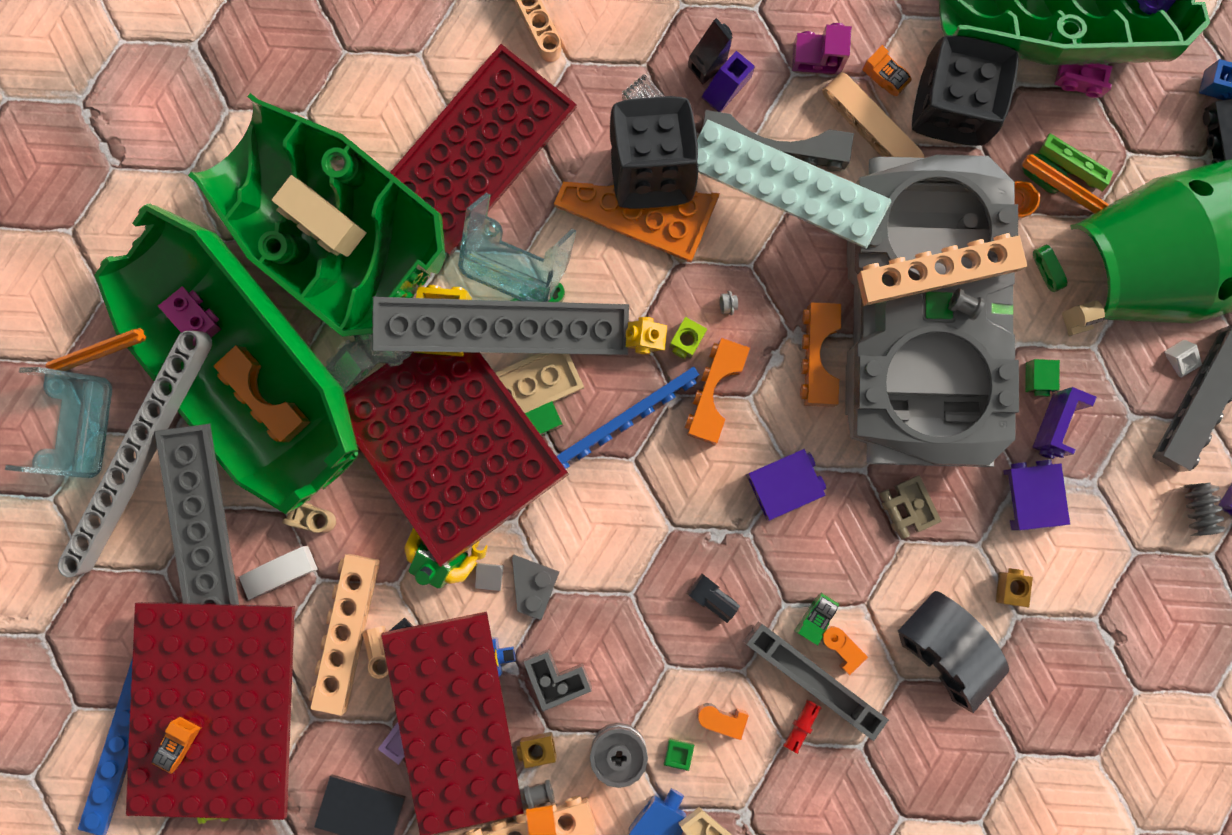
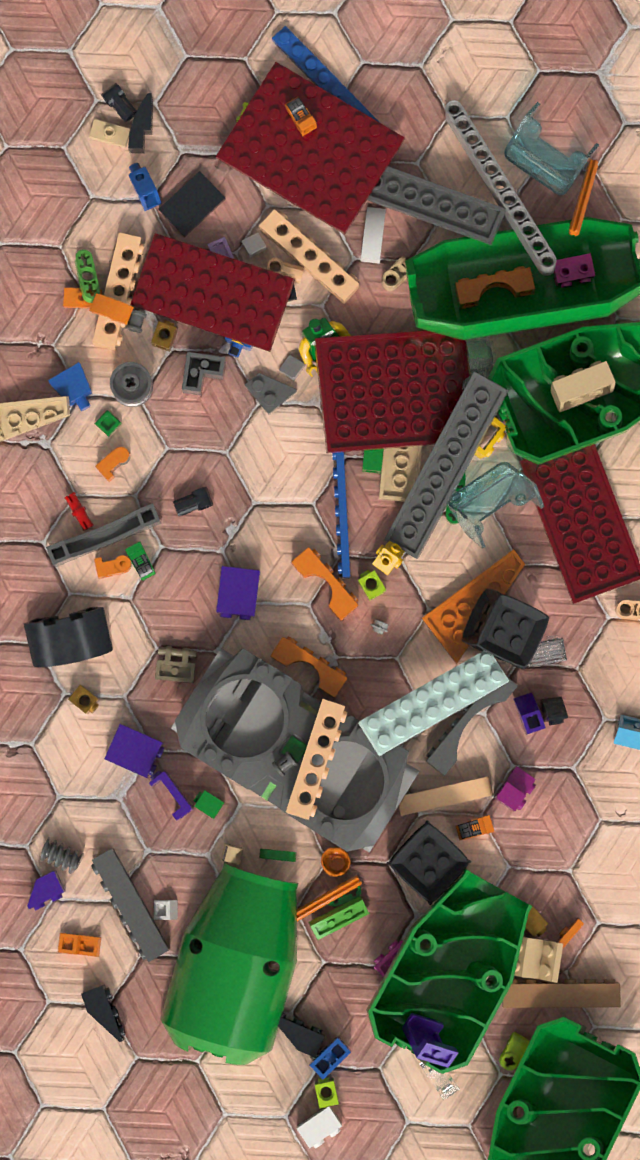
camera: 125 degrees right, 0 degrees up
none -> white slope [241,233,267,258]

